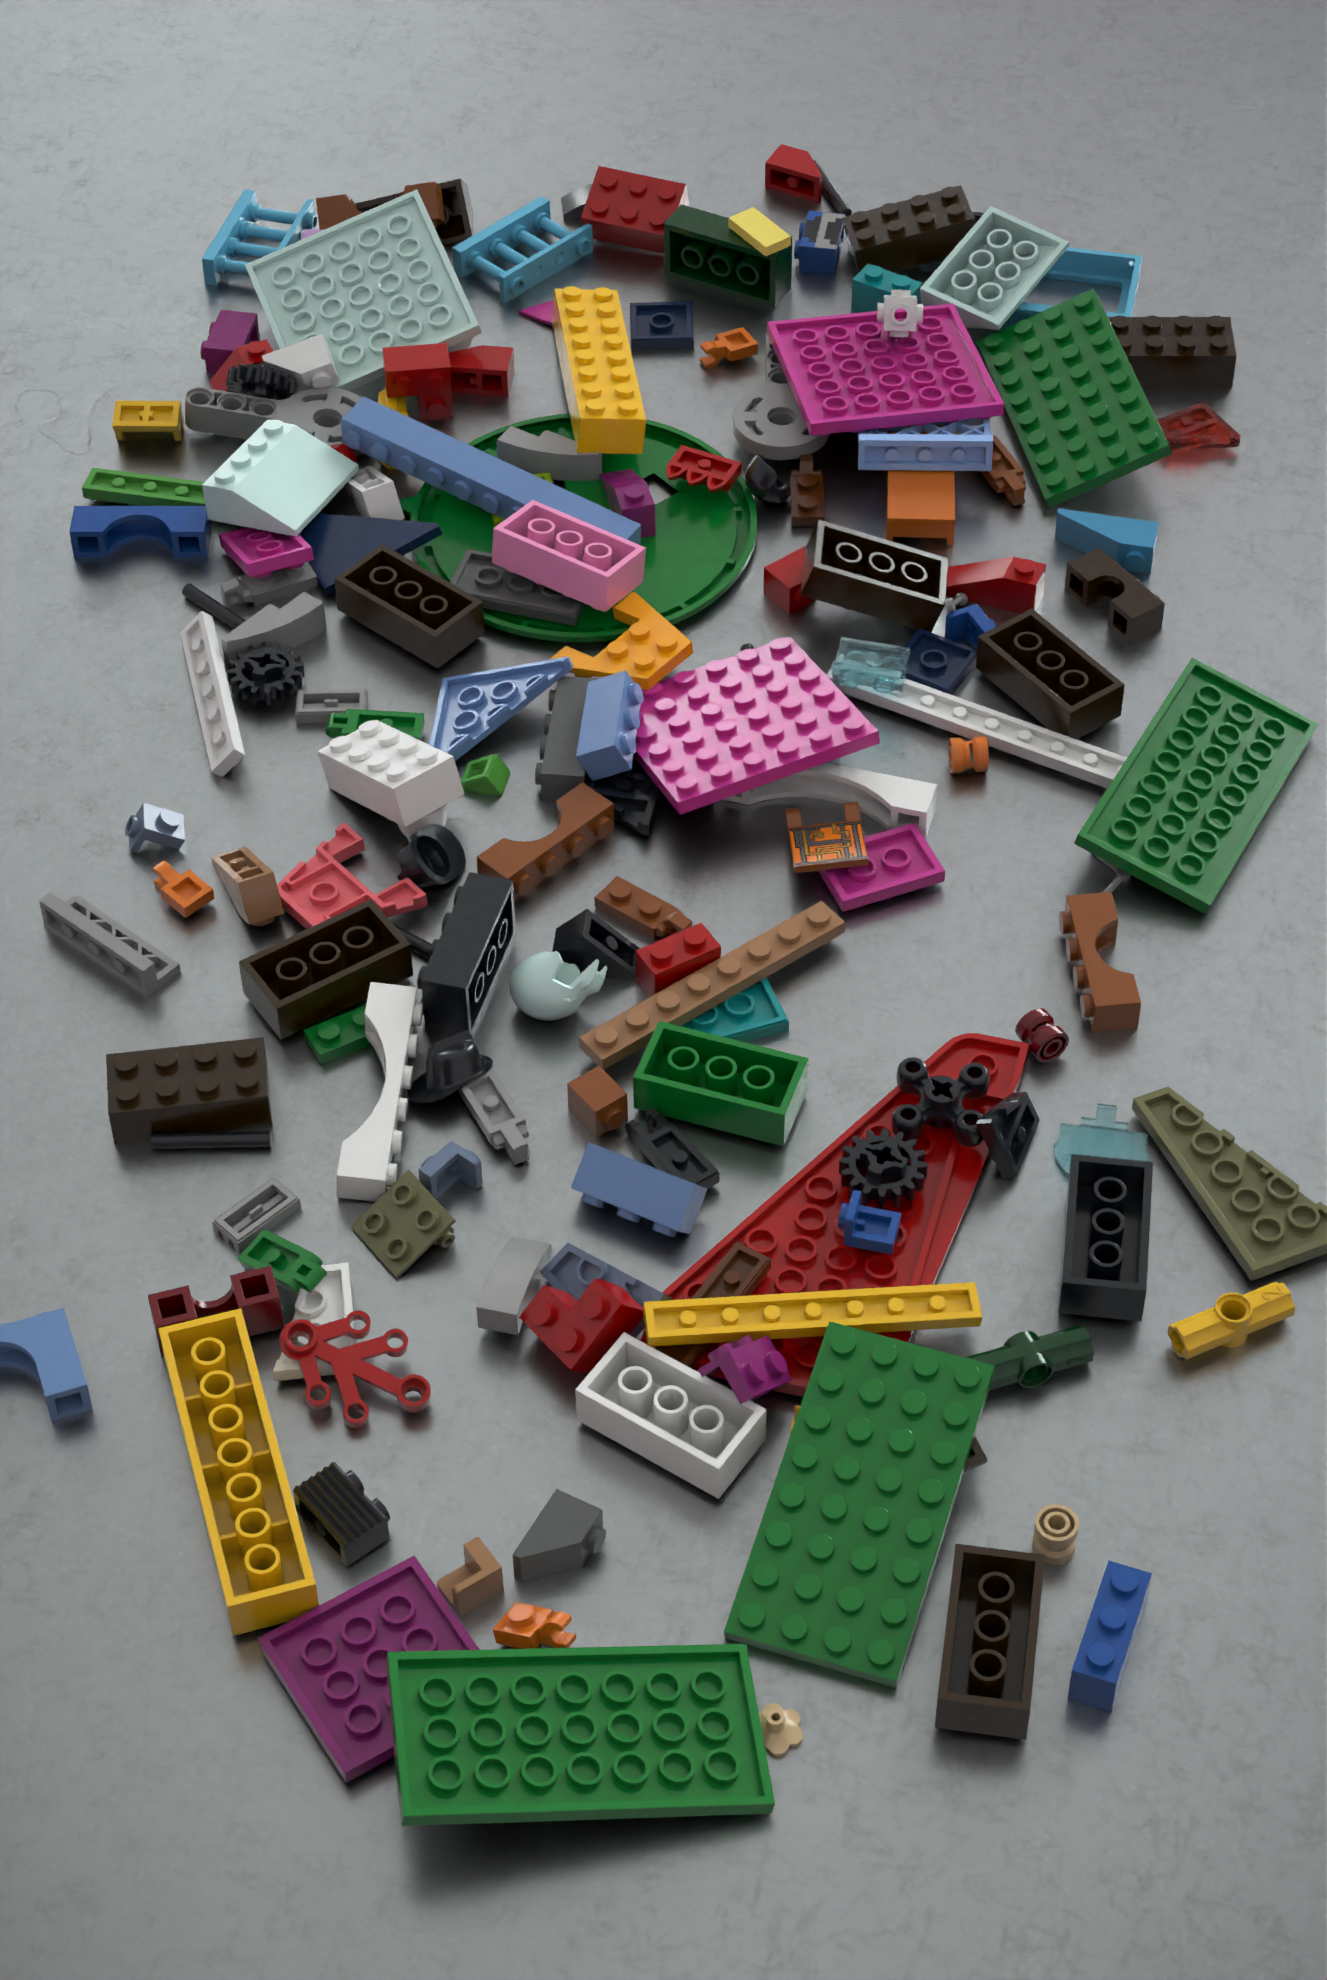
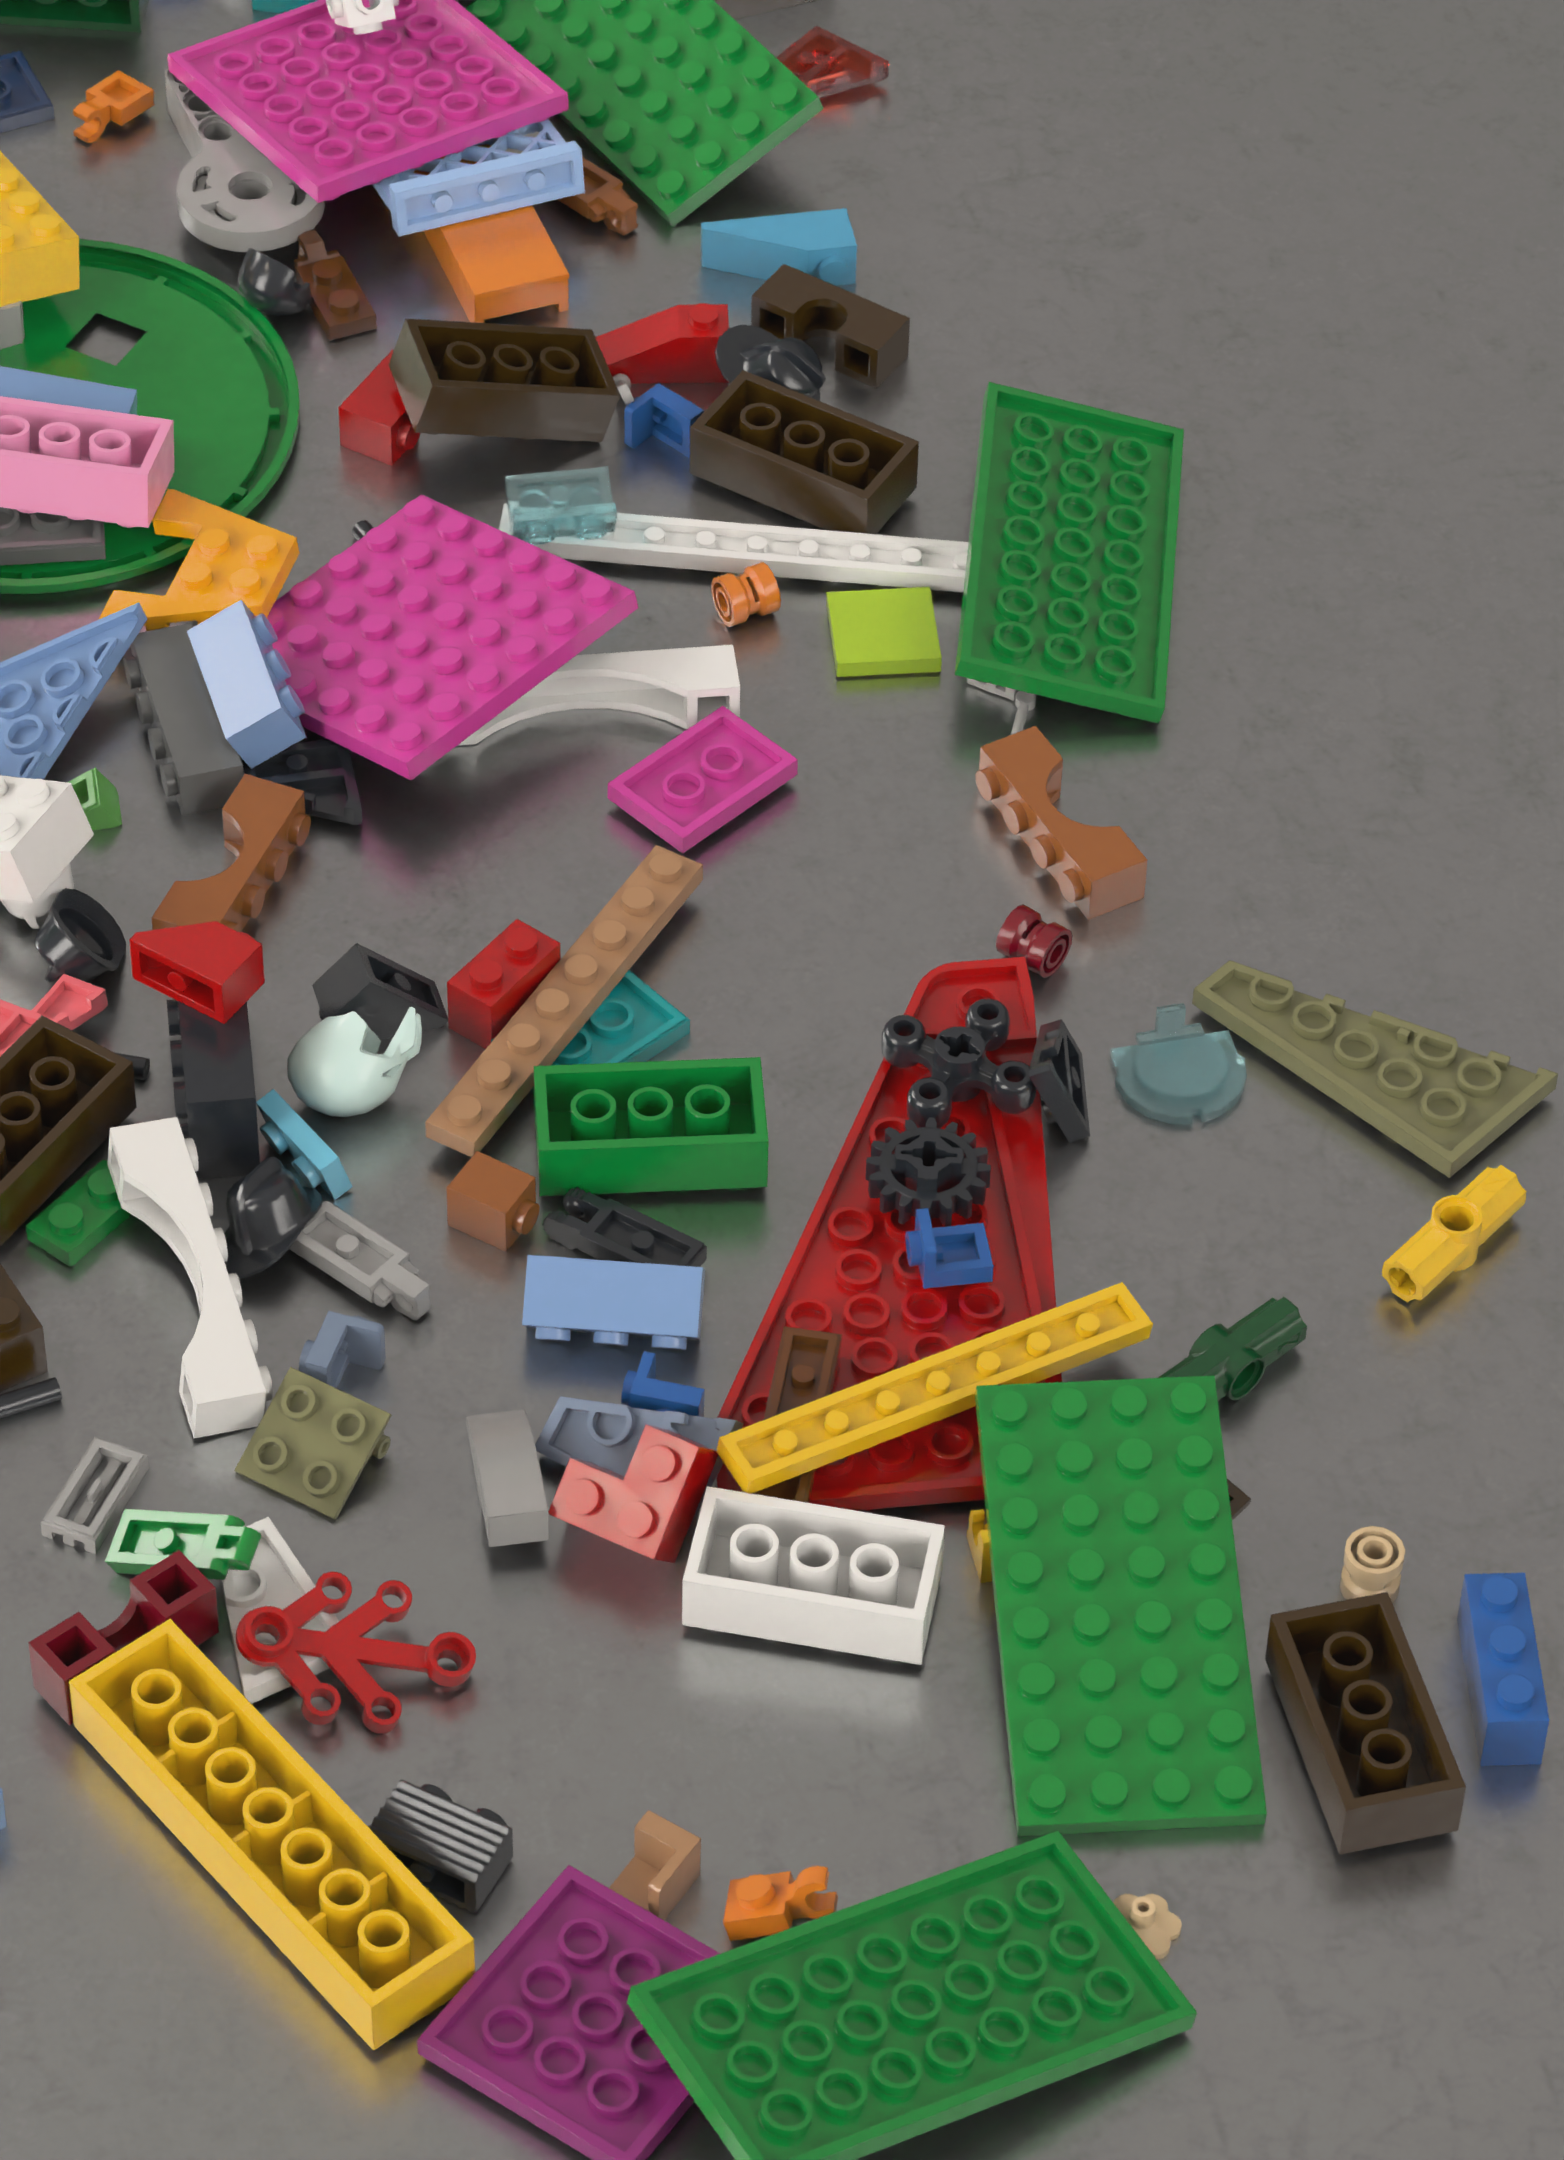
camera: 25 degrees left, 0 degrees up
dark grey slope [513,1489,606,1582] -> none
dark orange hinge [594,876,693,939] -> none
magenta slope [599,469,656,538] -> none
red plate [666,445,742,493] -> none
magenta bracket [698,1335,792,1404] -> none
flag [785,802,869,873] -> none
dark blue tile [886,628,977,695] -> none
black brick [1058,1154,1153,1321] -> none
none -> red slope [129,921,265,1024]
none -> medium azure plate [256,1089,353,1200]
none -> blue bracket [621,1351,705,1417]
none -> black piece [715,324,826,401]
none -> lime tile [826,587,942,677]

